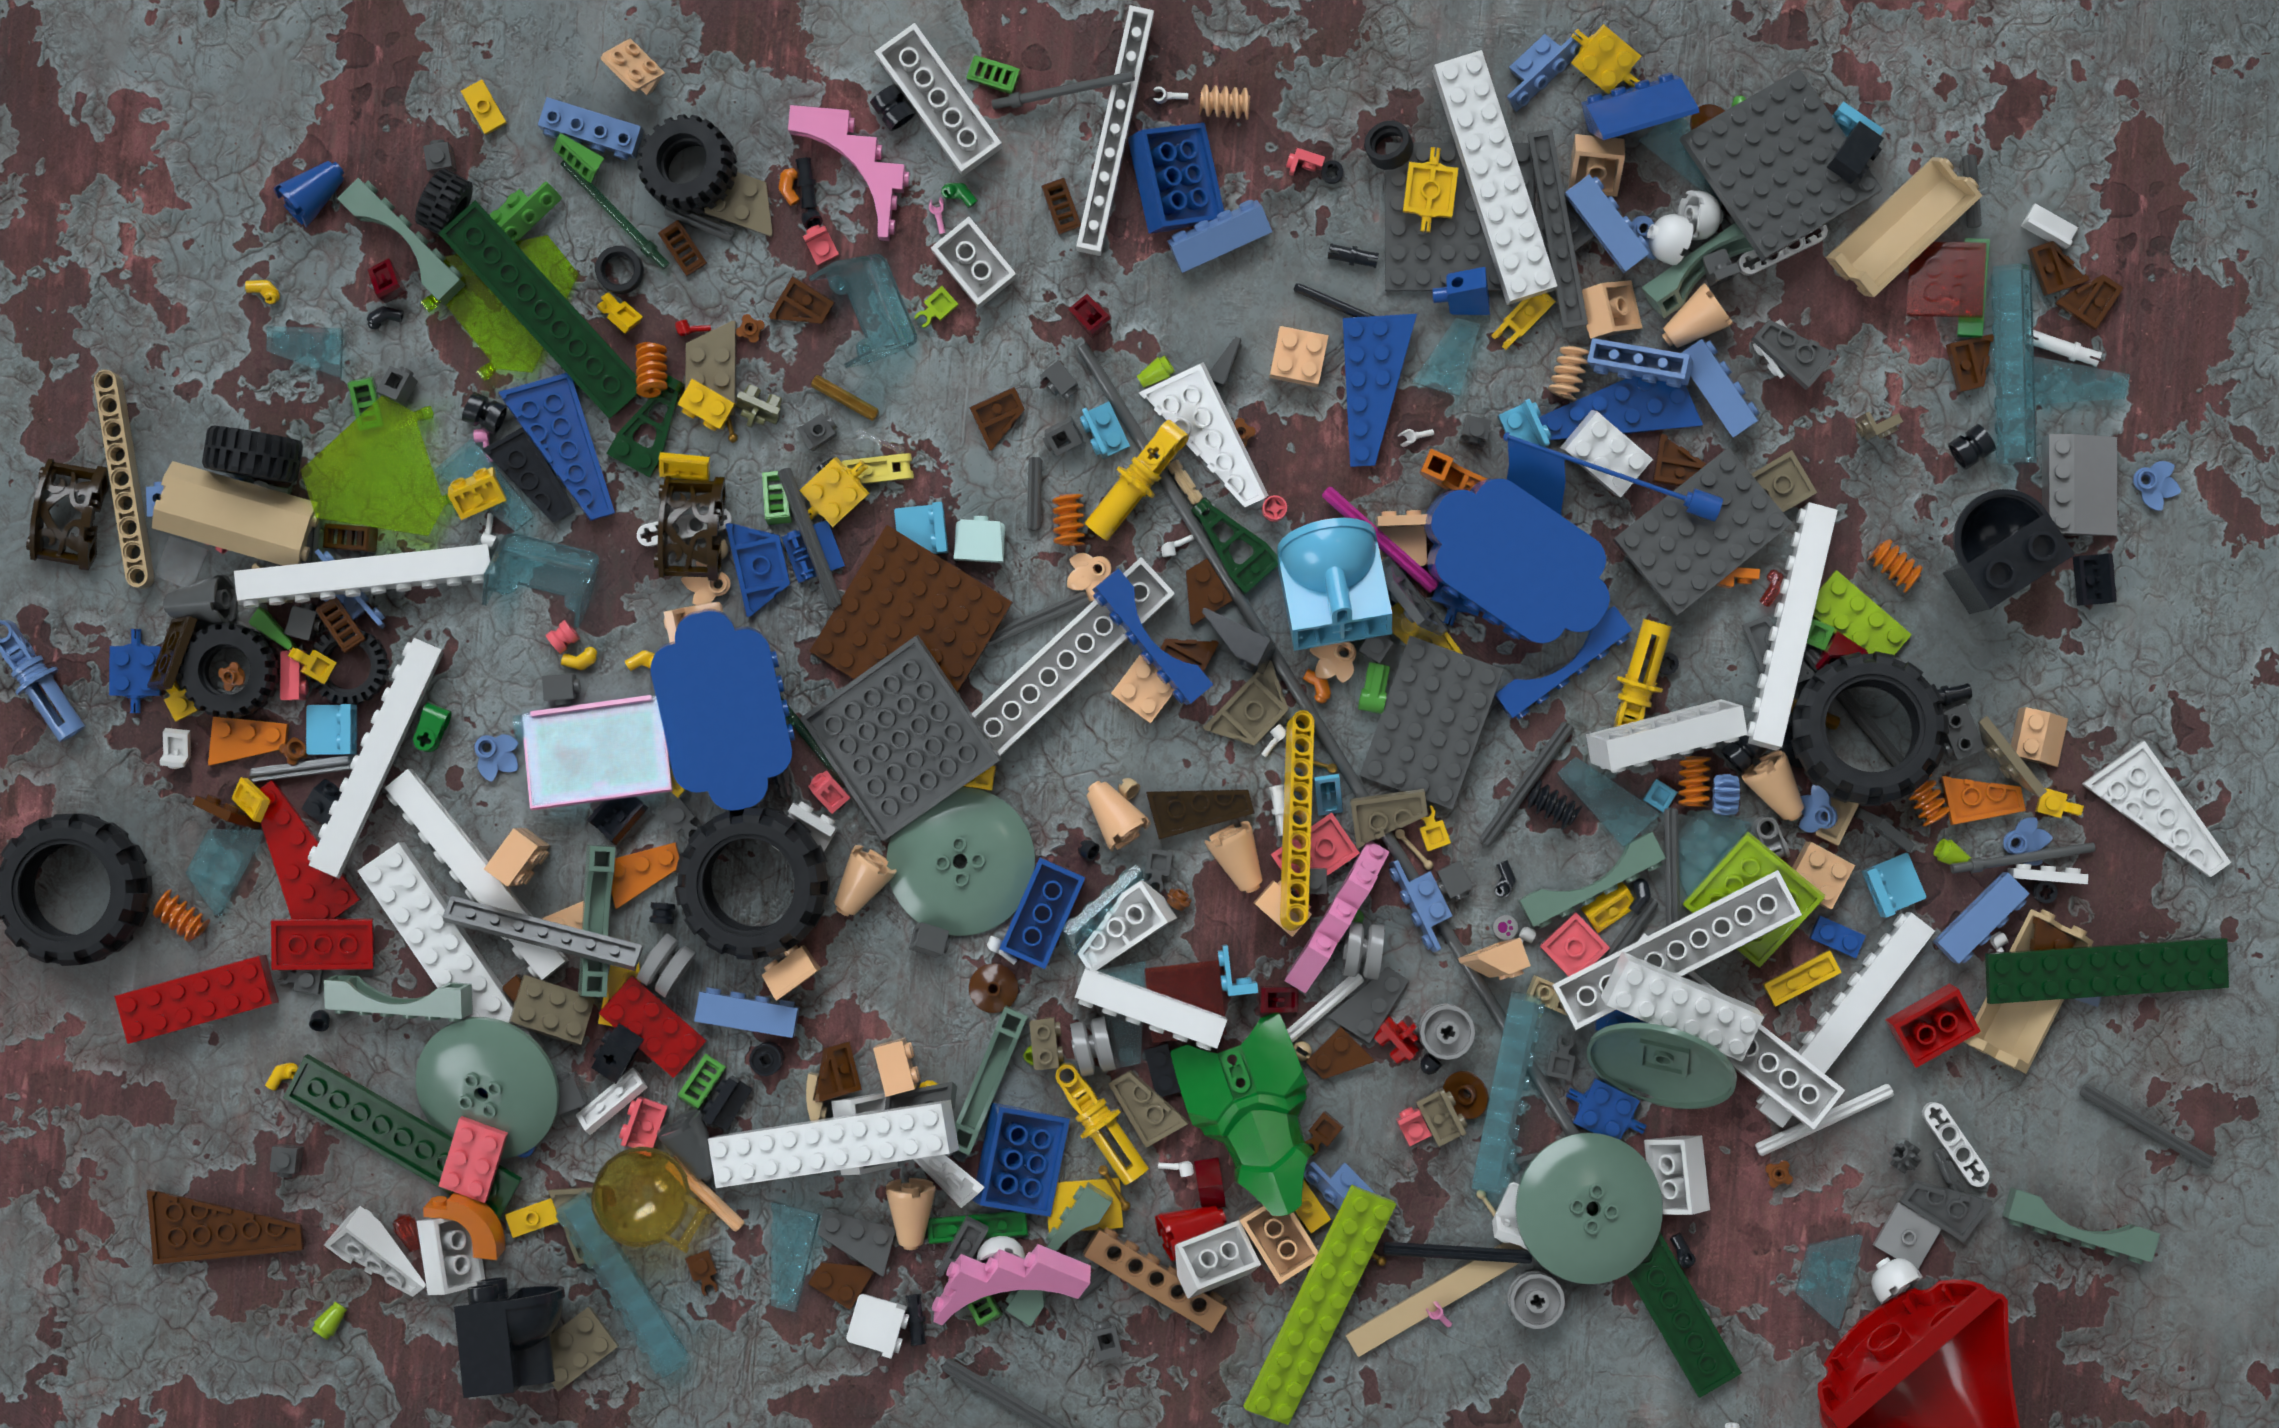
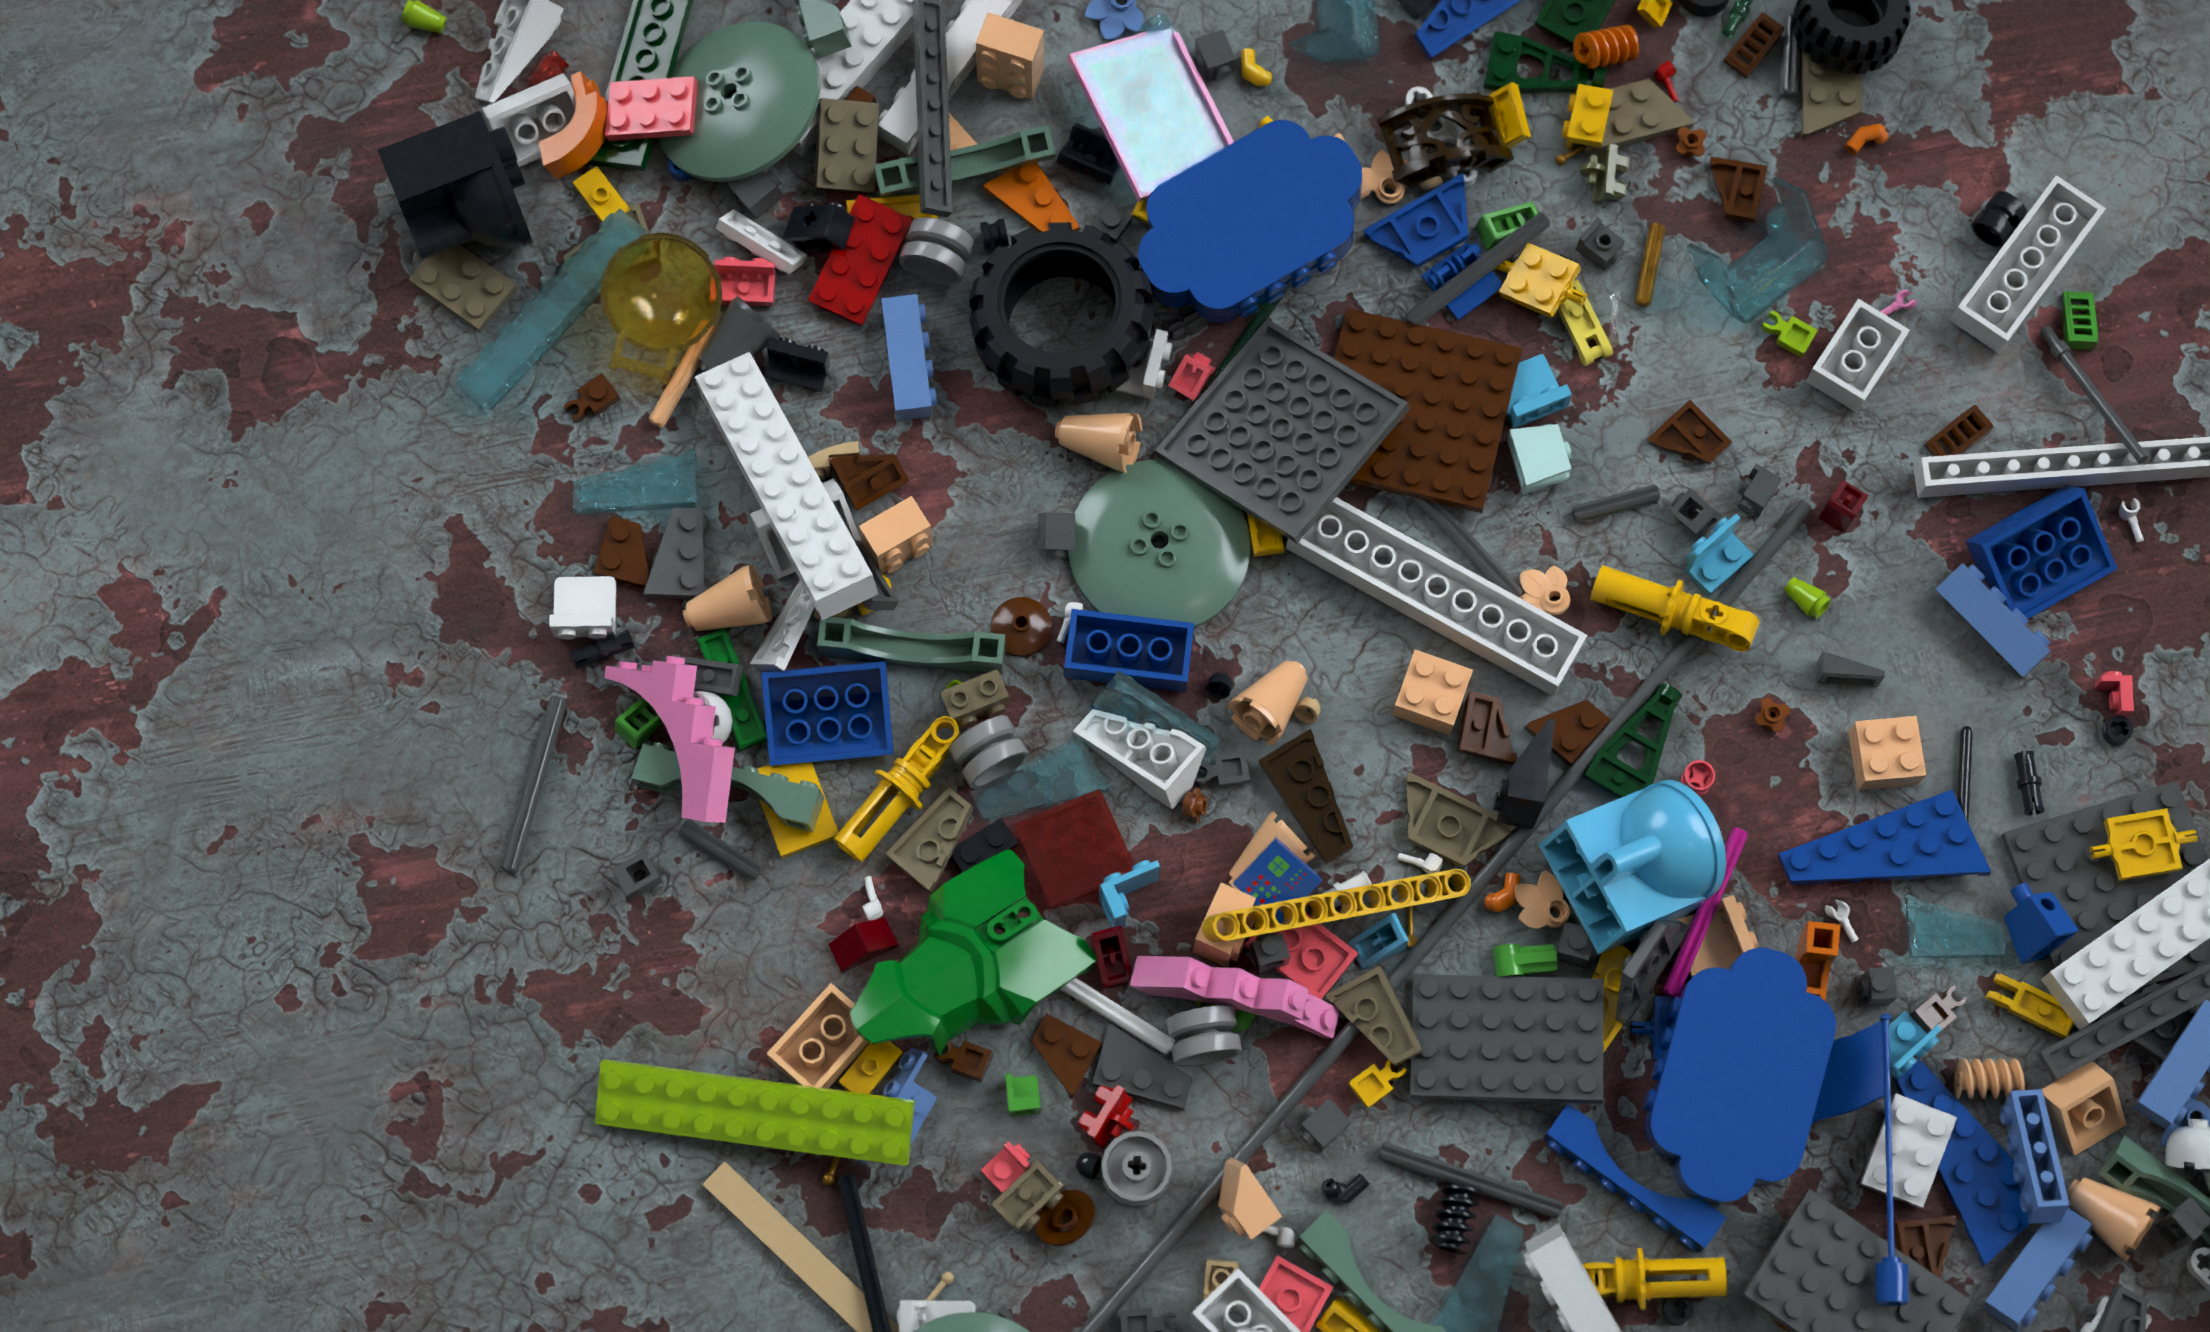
camera: 70 degrees right, 15 degrees down
coral wheel [545,620,580,654] -> none
bright green slope [678,1053,726,1111] -> none
black wheel [749,1042,785,1076] -> none
light nougat slope [762,945,821,1001] -> none
bright pink arch [788,105,910,241] -> none
black pin [795,157,817,209] -> none
black hinge [801,208,823,230] -> none
coral bracket [803,225,840,266] -> none
green arm [941,182,978,208] -> none
orange piece [1052,494,1085,546] -> none
white brick [1075,967,1227,1051] -> none
medium nougat brick [1083,1227,1227,1333] -> none
blue arch [1092,568,1213,705] -> none
pearl gold hinge [1098,1165,1131,1211] -> none
white wing [1139,362,1269,507] -> none
red cone [1155,1206,1227,1262] -> none
white hand [1161,534,1194,557] -> none
tan axle [1167,459,1203,505] -> none
white slope [1175,1220,1261,1299] -> none
light nougat piece [1199,84,1250,120] -> none
tan hinge [1293,1041,1312,1061] -> none
black tyre [1364,120,1414,170] -> none
medium blue bracket [1389,860,1452,952] -> none
tan hinge [1395,829,1433,870] -> none
bright pink hand [1426,1301,1452,1328] -> none
clear light blue brick [1472,990,1545,1194] -> none
light grey tile [1493,915,1518,940] -> none
none -> bright green panel [1005,1073,1041,1117]
none -> blue tile [1233,837,1323,924]
none -> plate [1910,986,1967,1036]

